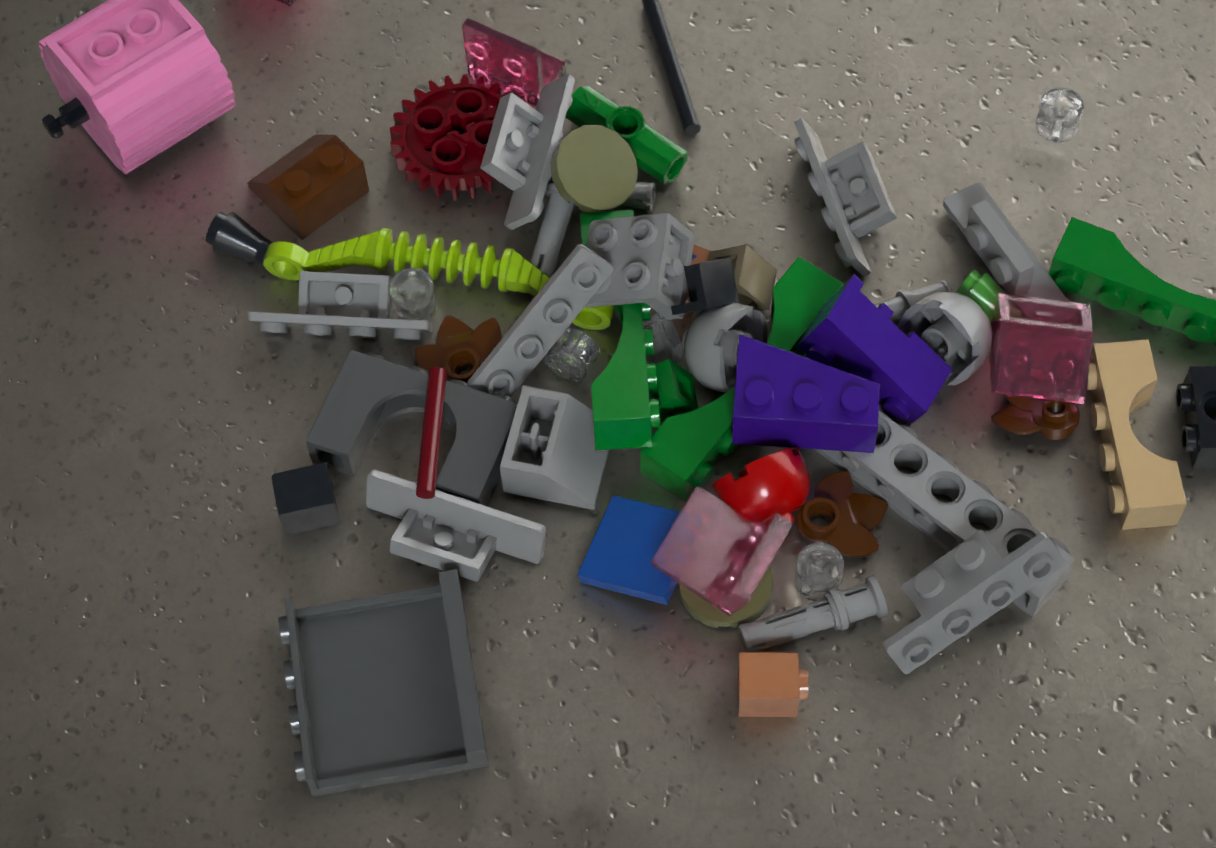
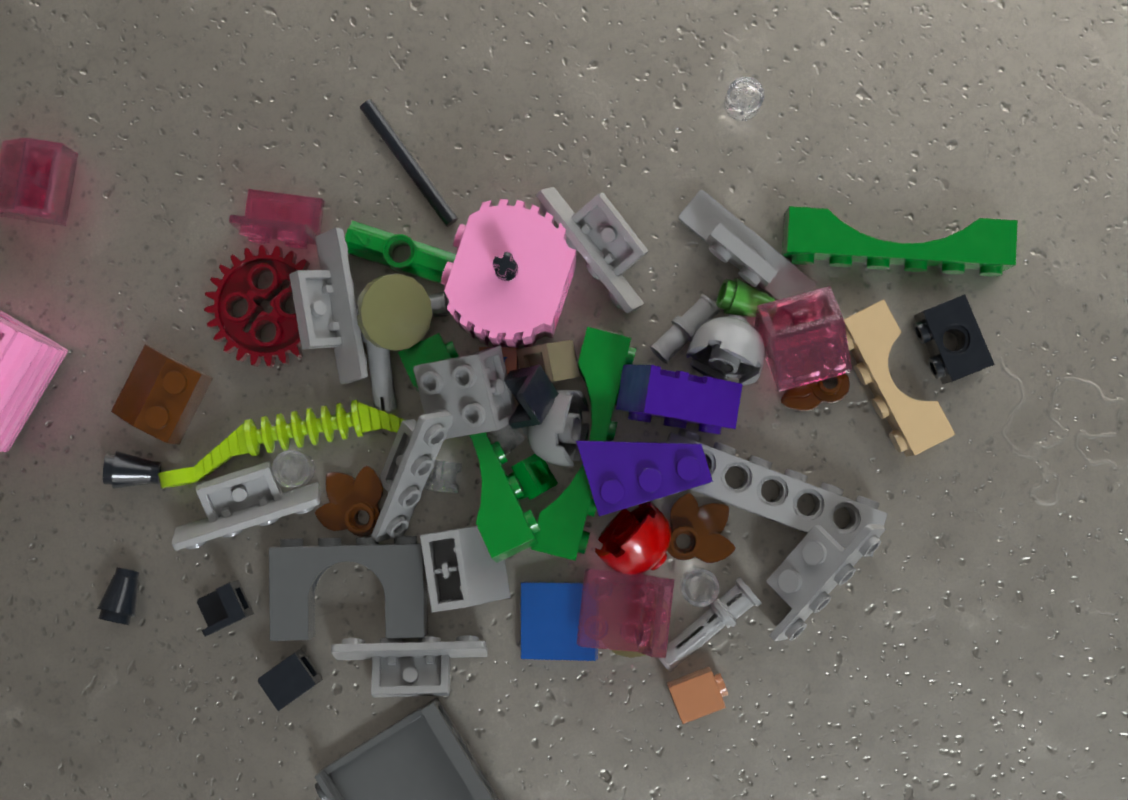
camera: 20 degrees left, 25 degrees up
dark red bar [416,367,447,499] -> none
none -> black cone [97,567,139,625]
none -> black panel [197,580,254,637]
none -> bright pink piece [441,199,576,348]

